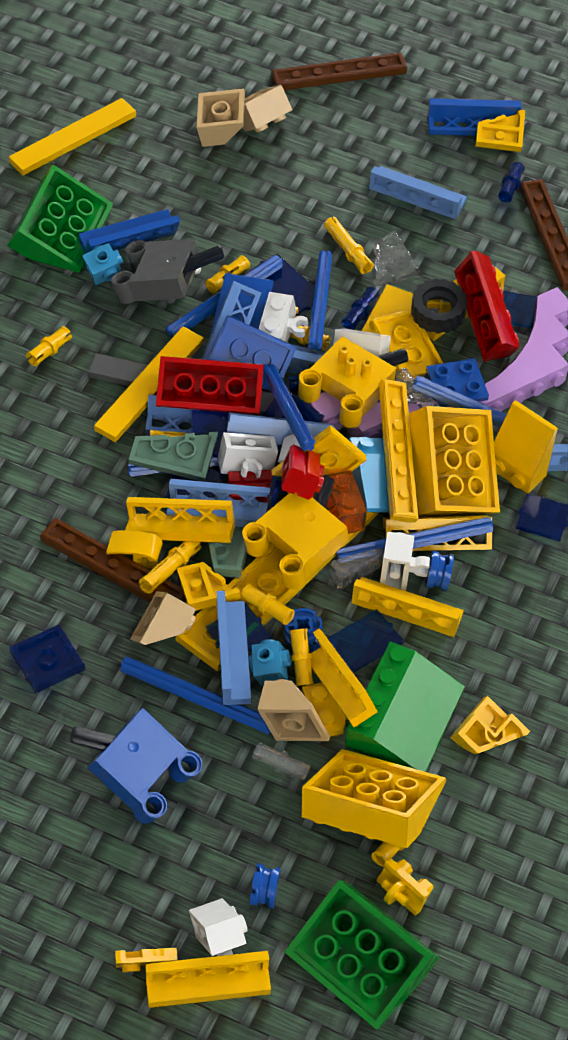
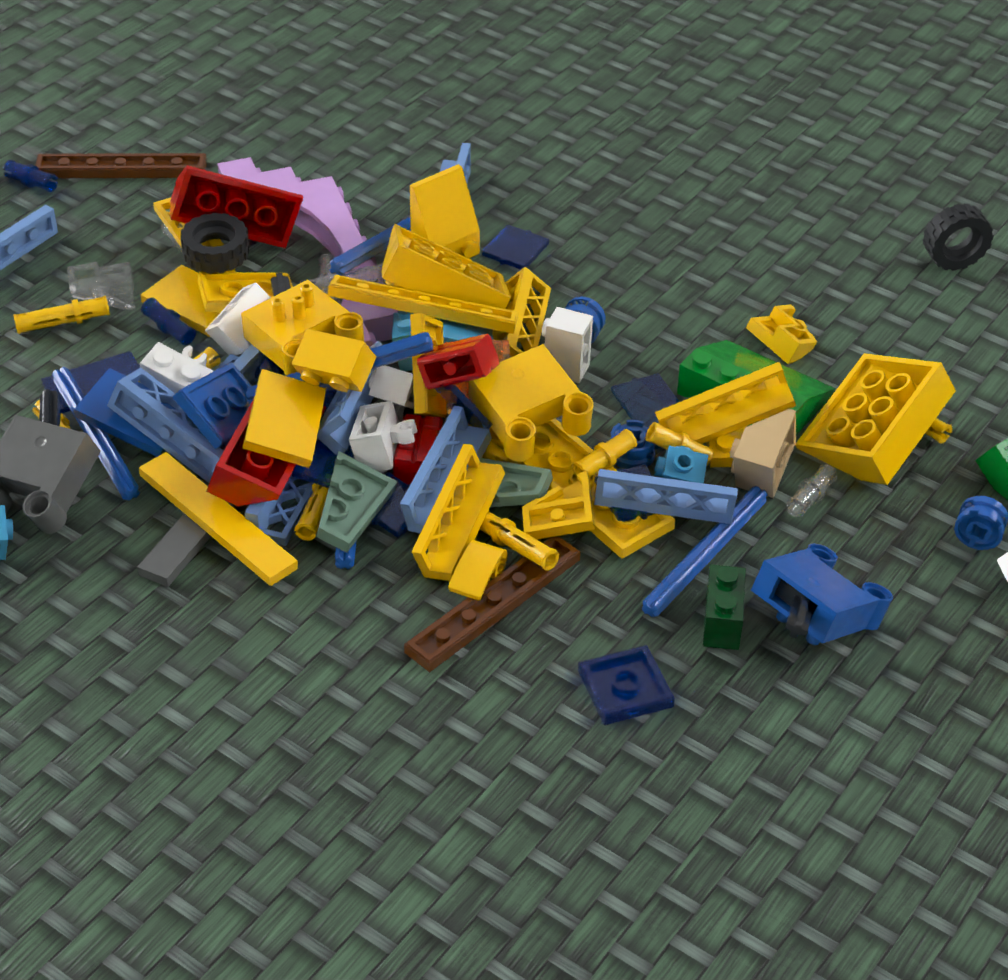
camera: 75 degrees left, 10 degrees down
yellow pin [26,326,72,366] -> none
tan slope [130,591,196,645] -> none
blue axle [308,250,332,351] -> none
axle [336,517,493,564] -> none
yellow fence [352,577,464,637] -> none
yellow hips [376,858,433,916] -> none
blue bracket [425,358,489,407] -> none
none -> yellow tile [243,369,326,468]
none -> yellow brick [292,329,376,392]
none -> dark green brick [703,564,746,650]

